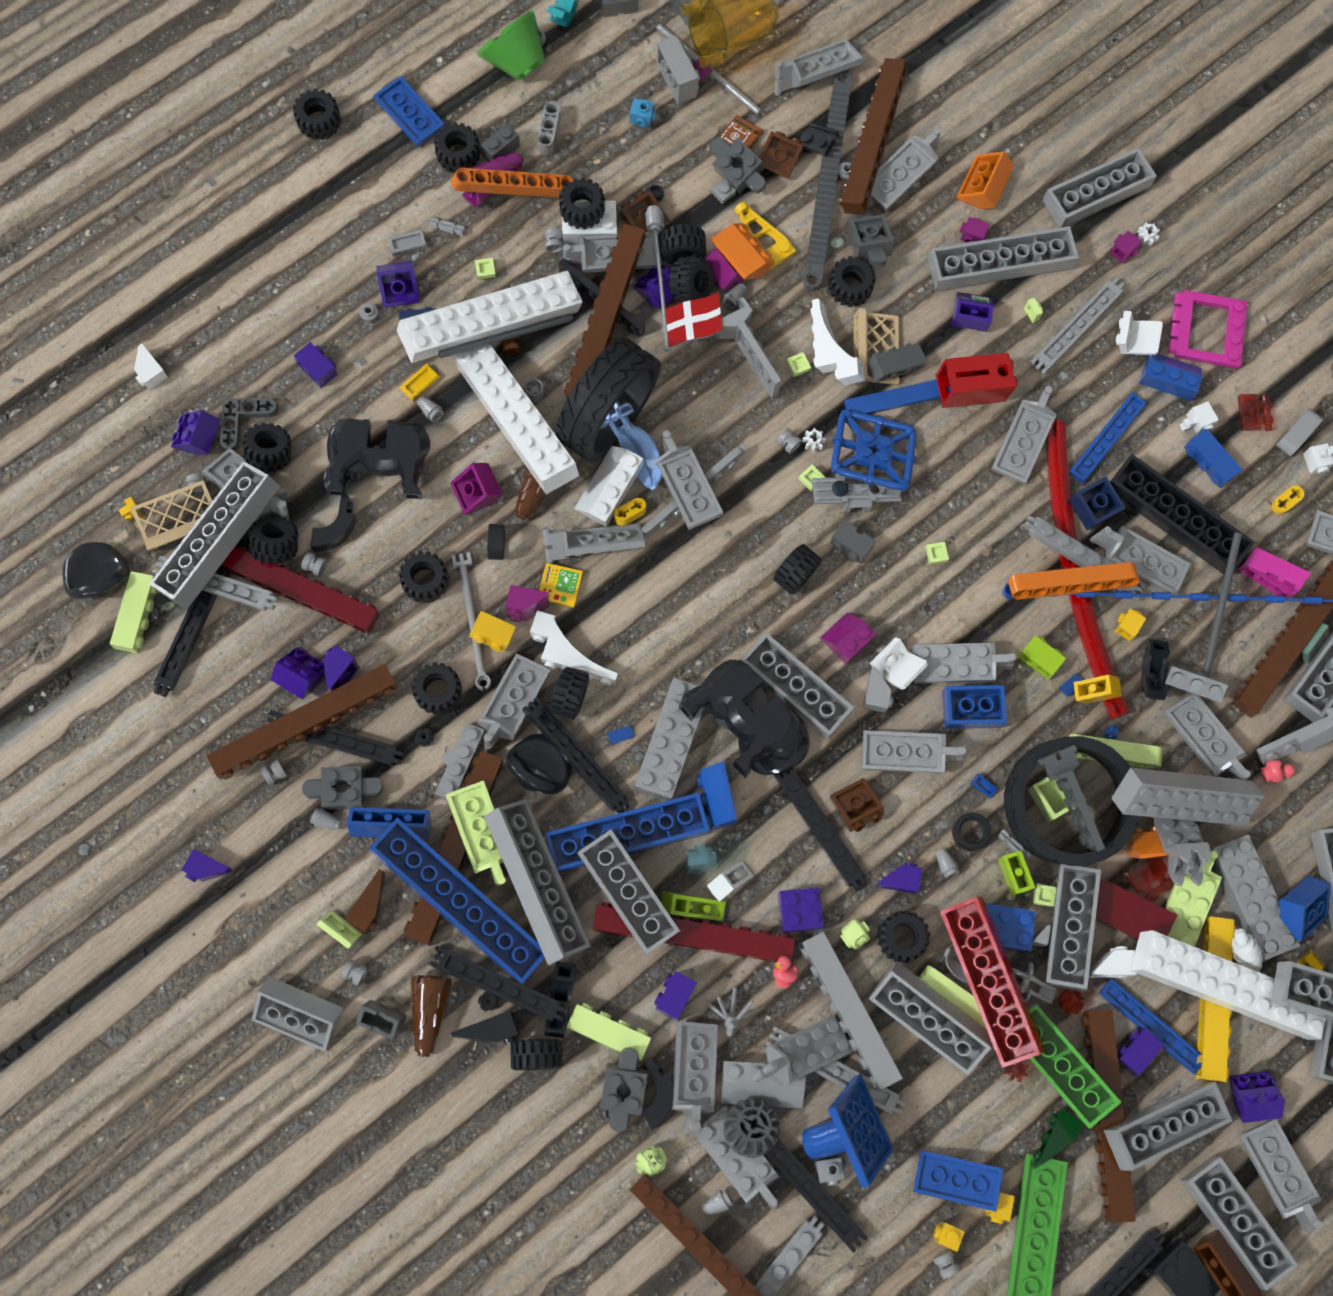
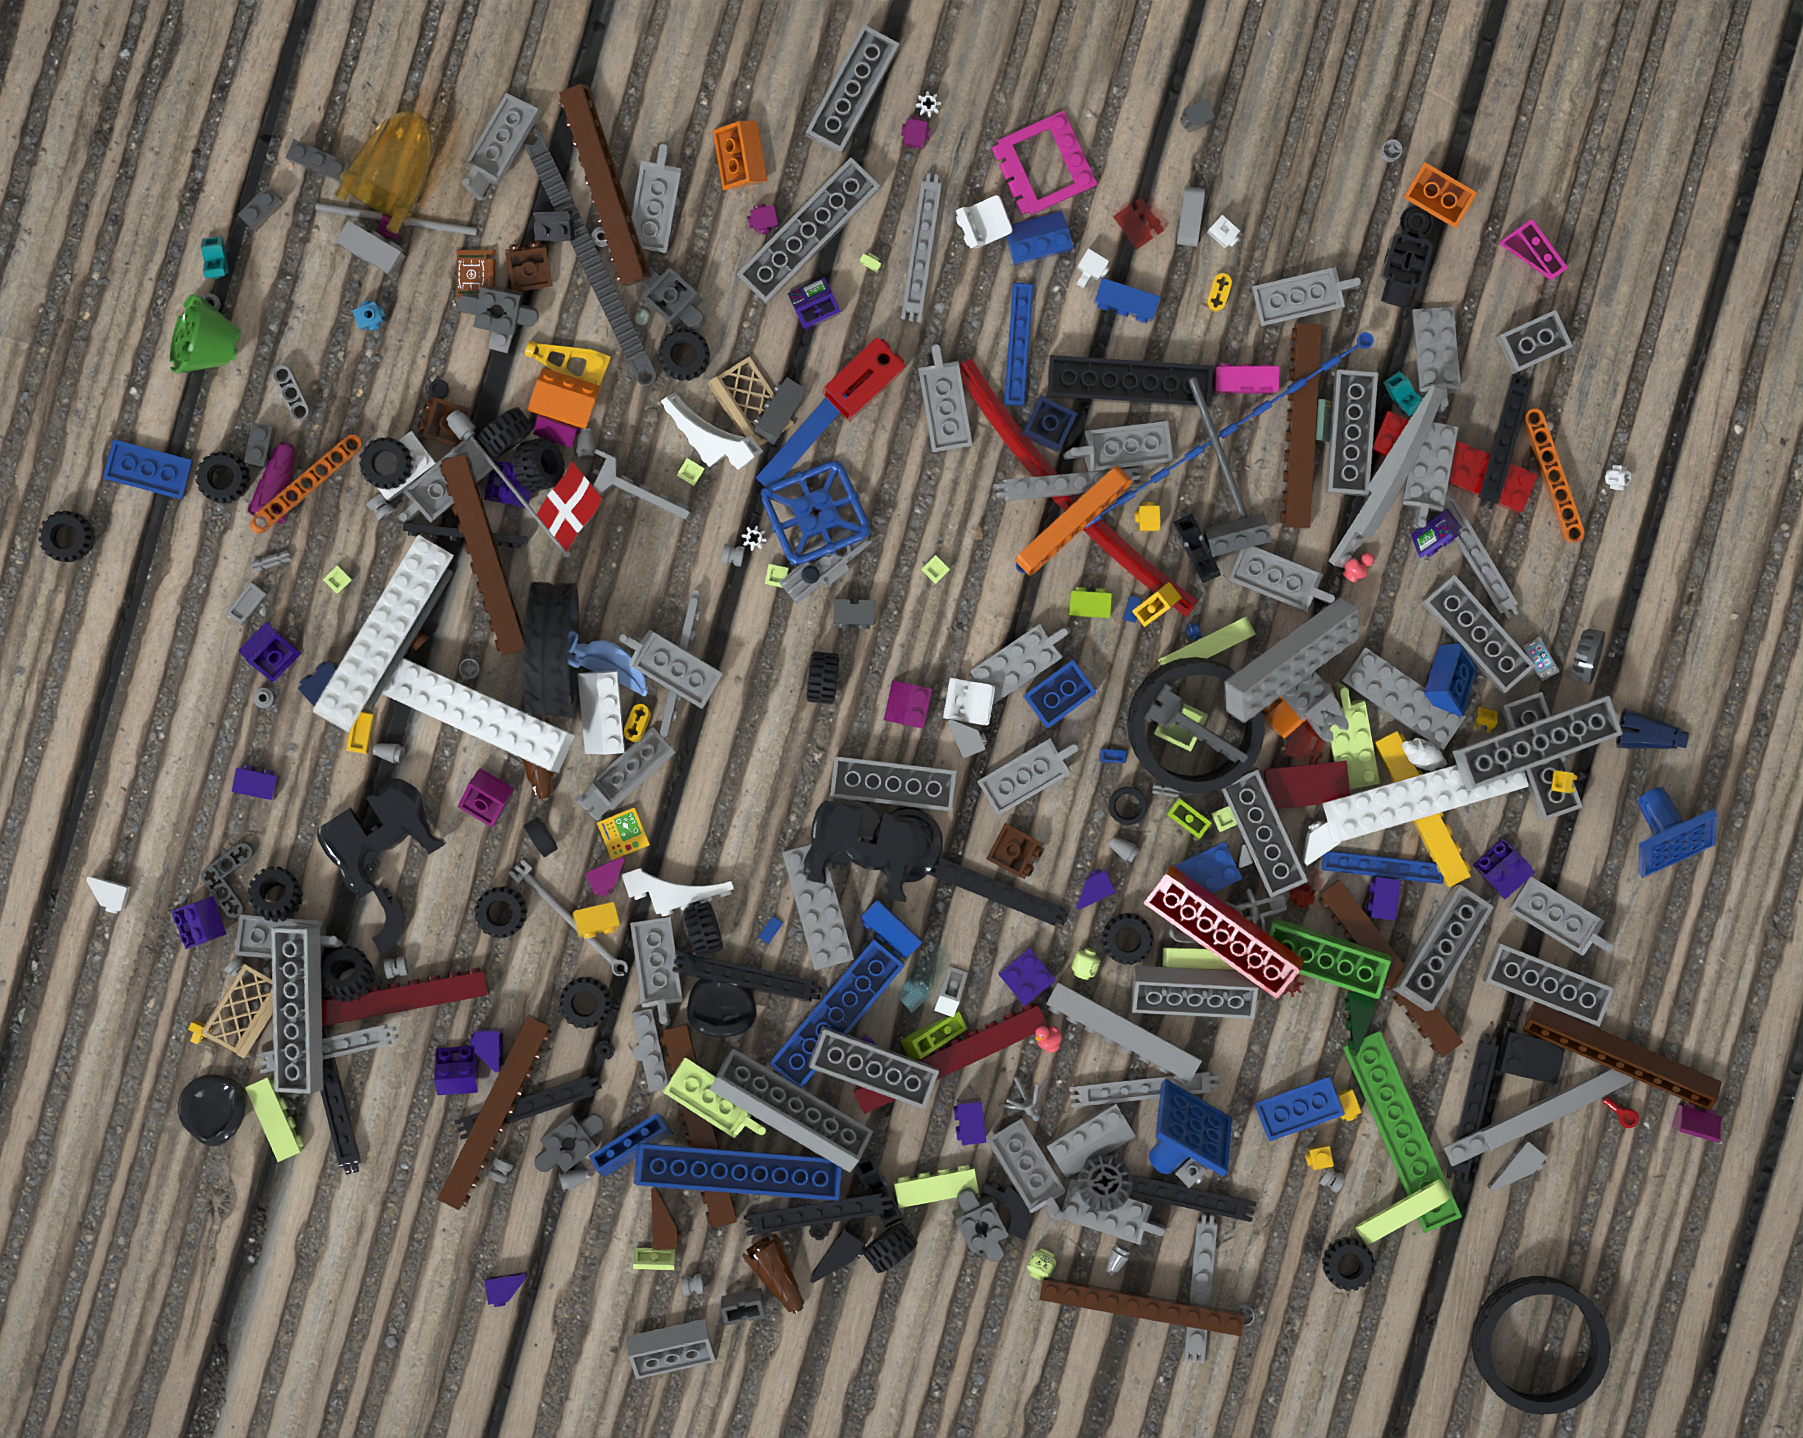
camera: 25 degrees left, 15 degrees up
light grey hinge [752,1015,854,1085] -> none

